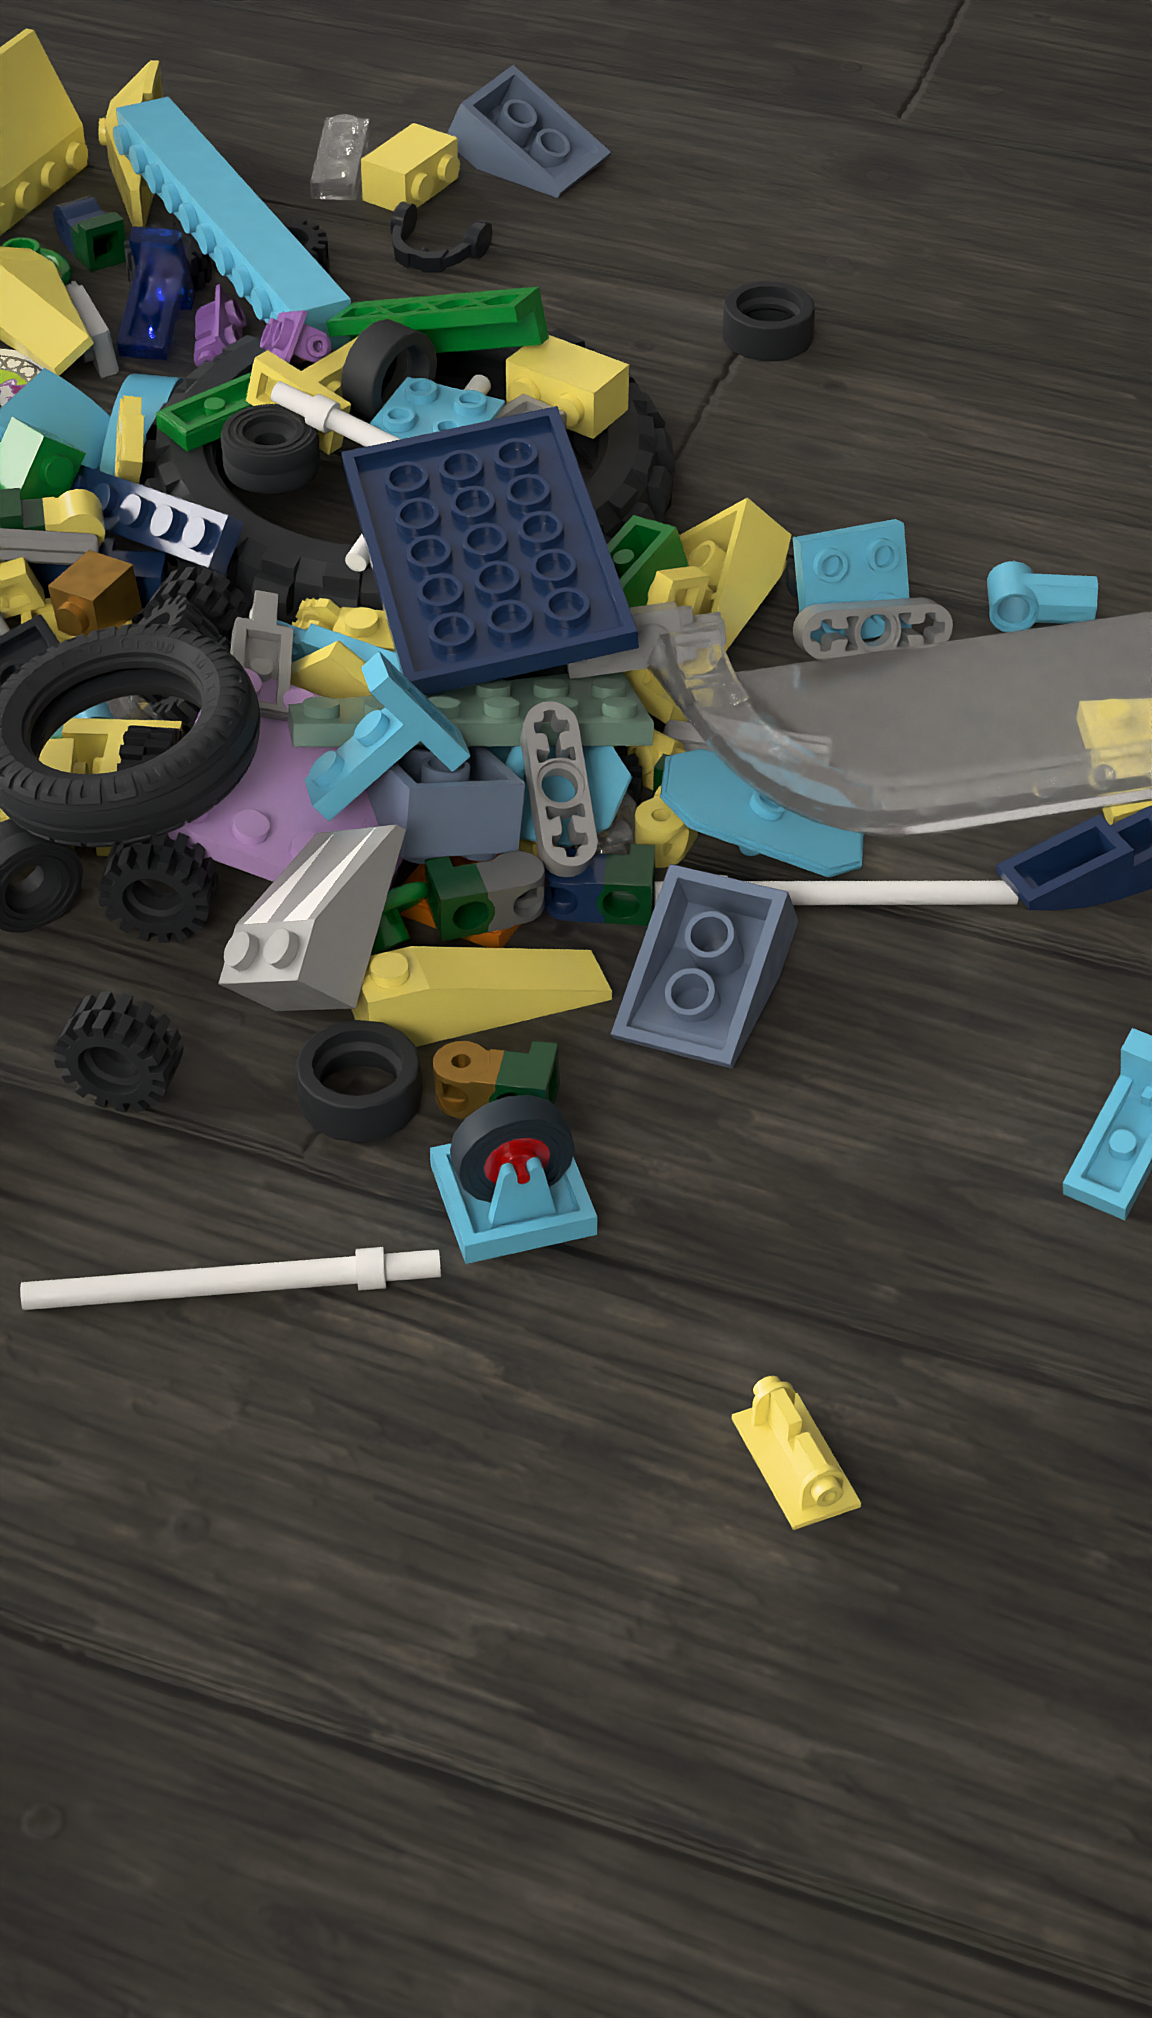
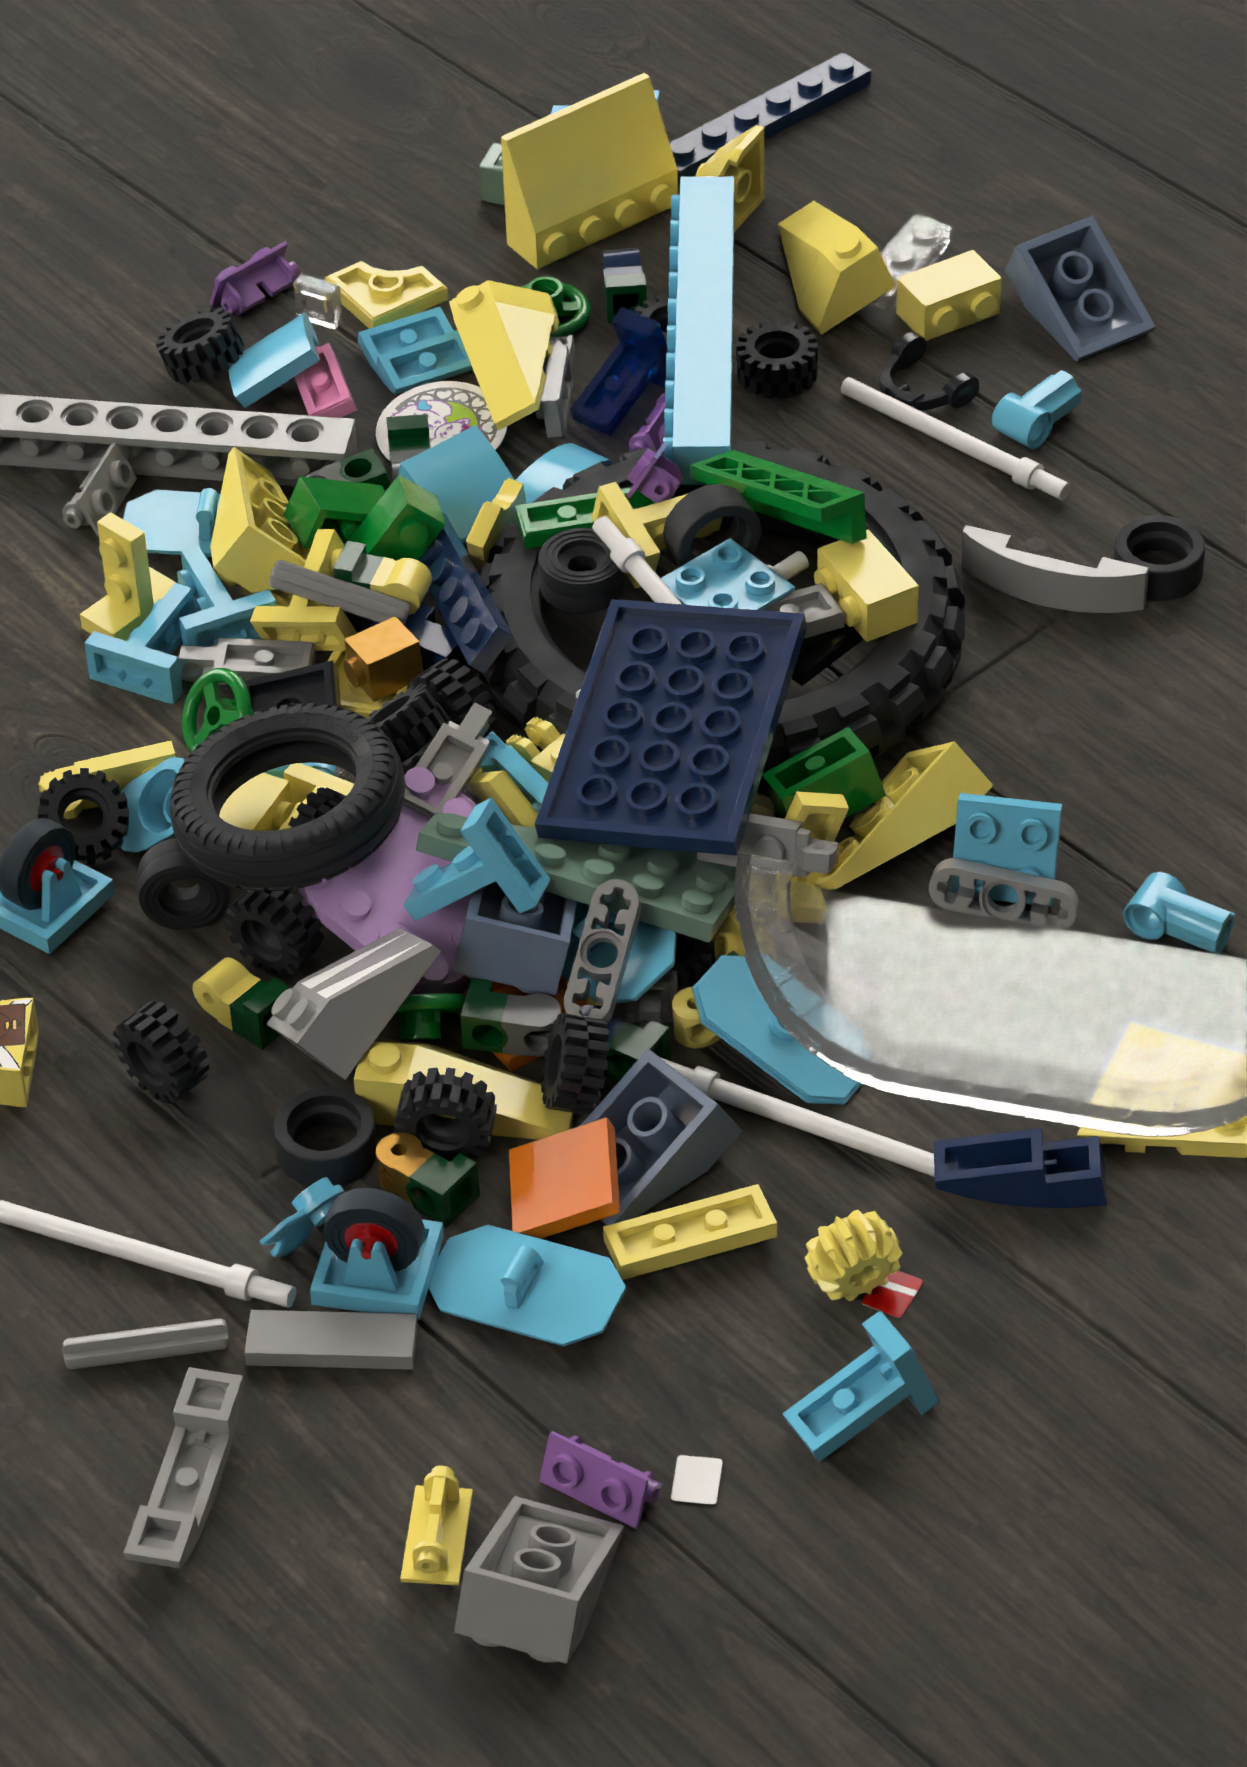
camera: 30 degrees right, 0 degrees up
none -> light grey axle [63,1318,229,1370]
none -> light grey slope [124,1367,244,1569]
none -> leg [192,957,290,1050]
none -> light grey tile [244,1310,418,1370]
none -> medium azure plate [259,1177,345,1258]
none -> black tyre [394,1067,497,1162]
none -> medium azure shield [429,1225,627,1347]
none -> light grey slope [454,1496,624,1664]
none -> orange tile [509,1117,620,1239]
none -> medium lavender hinge [539,1431,662,1529]
none -> black tyre [541,1013,609,1115]
none -> light yellow plate [603,1184,777,1280]
none -> plate [670,52,871,185]
none -> white sticker [671,1455,723,1504]
none -> light yellow wedge [778,201,895,335]
none -> light yellow gear [805,1210,902,1301]
none -> white bar [841,377,1071,500]
none -> red sticker [862,1271,923,1318]
none -> light grey slope [961,525,1149,613]
none -> medium azure piece [992,370,1082,449]

